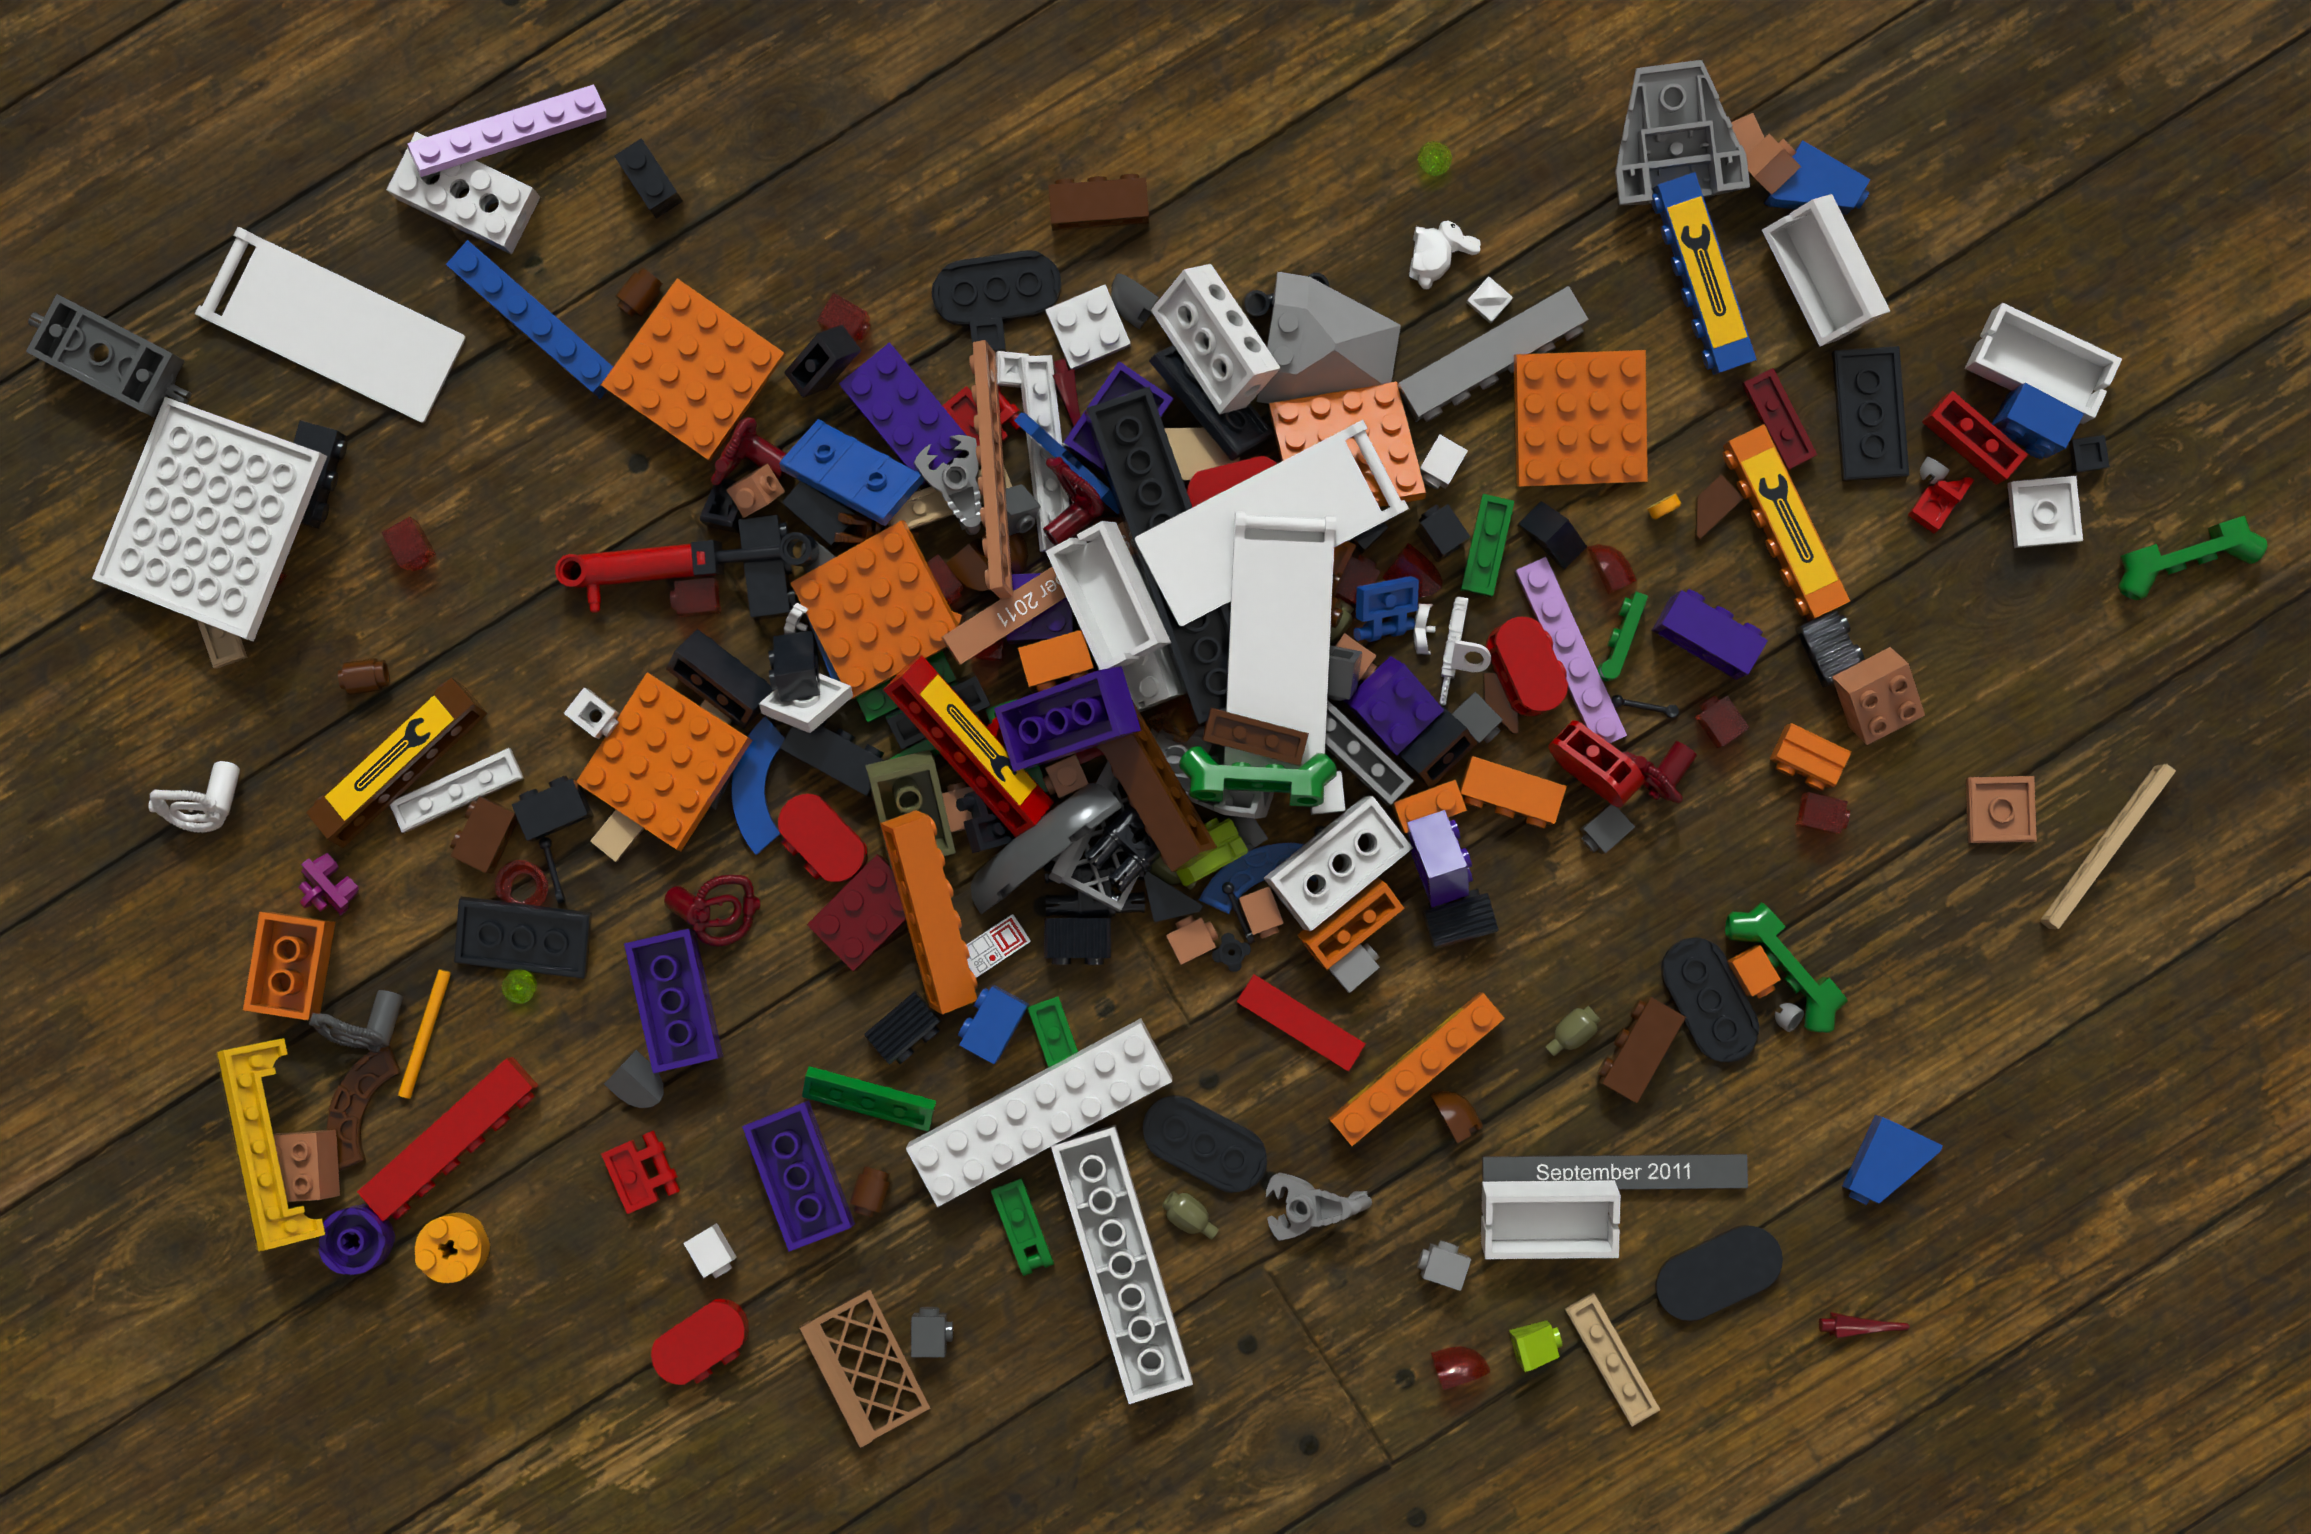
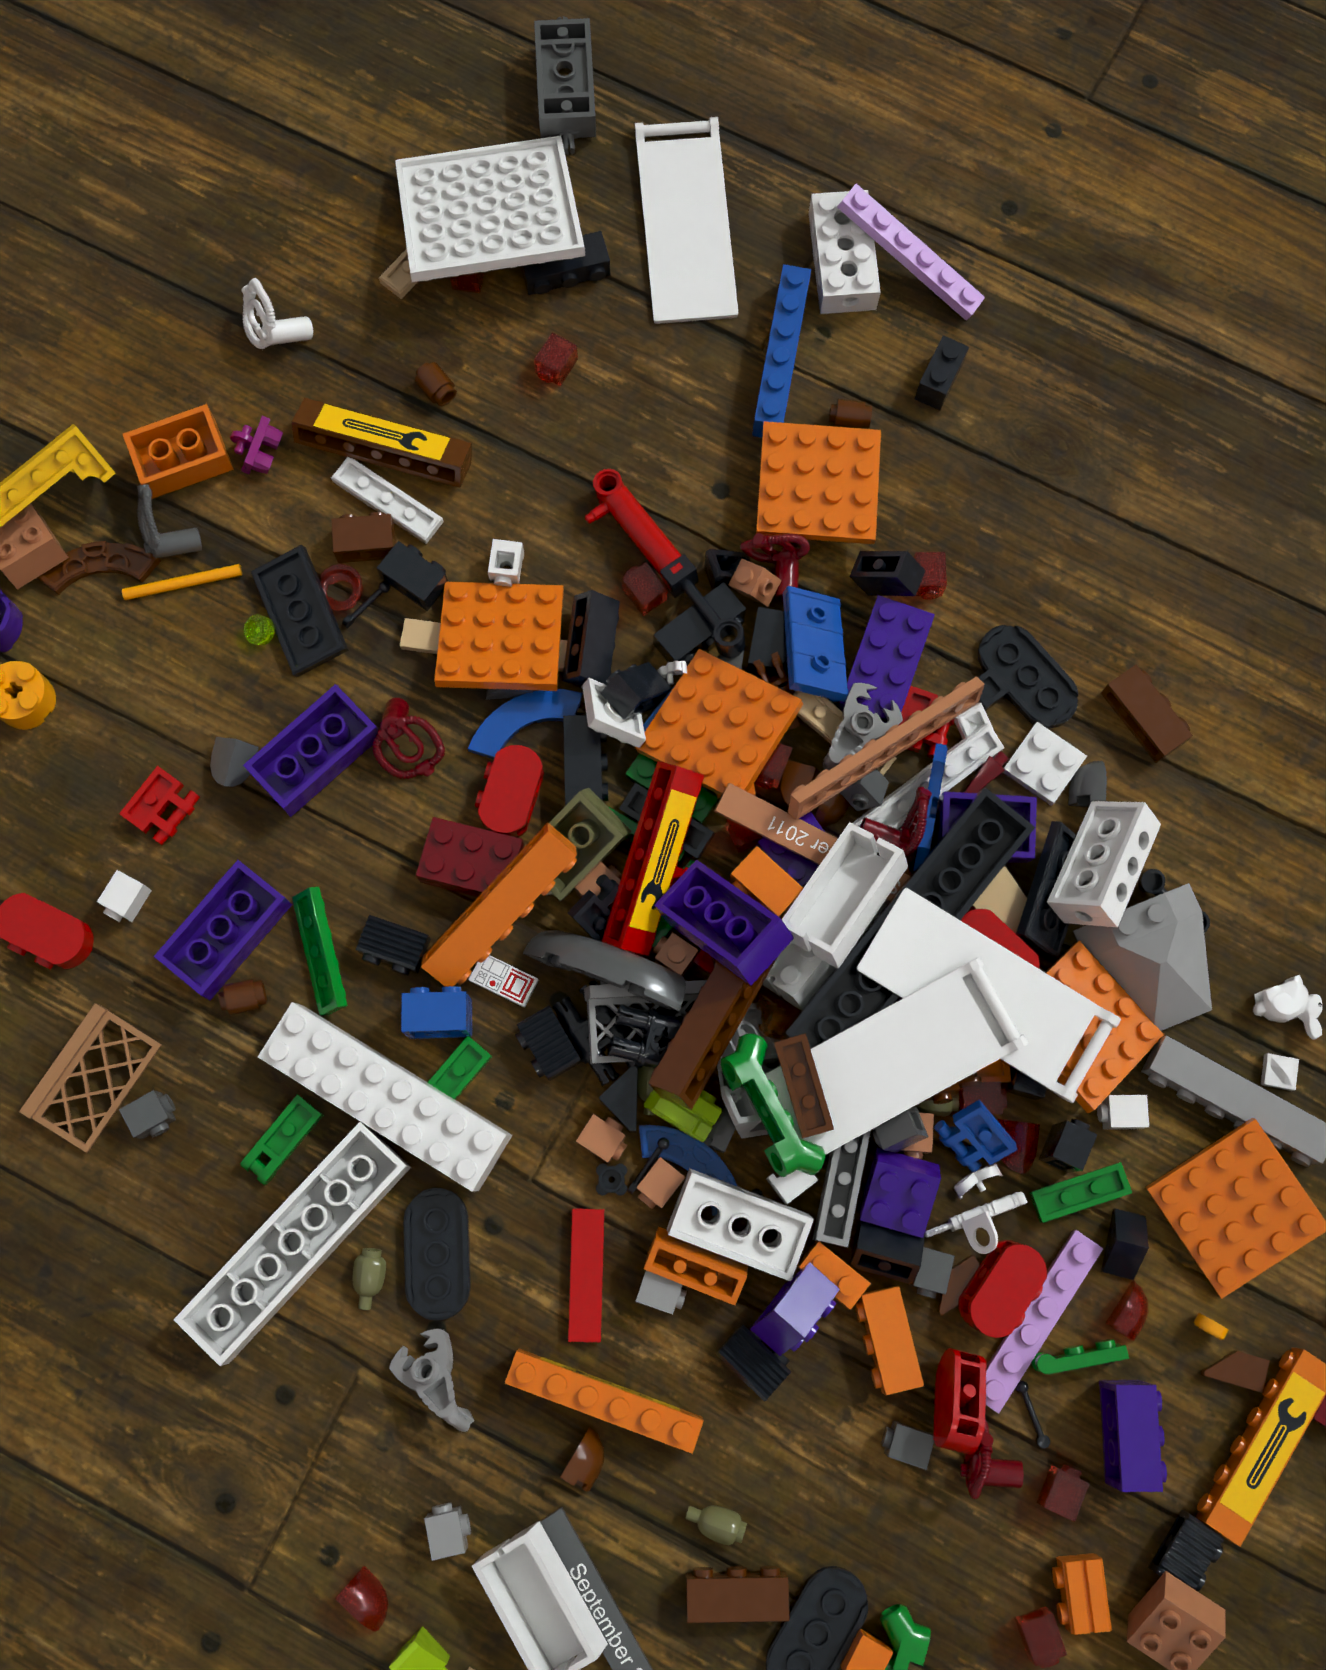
camera: 55 degrees right, 10 degrees down
red brick [357,1057,539,1222] -> none

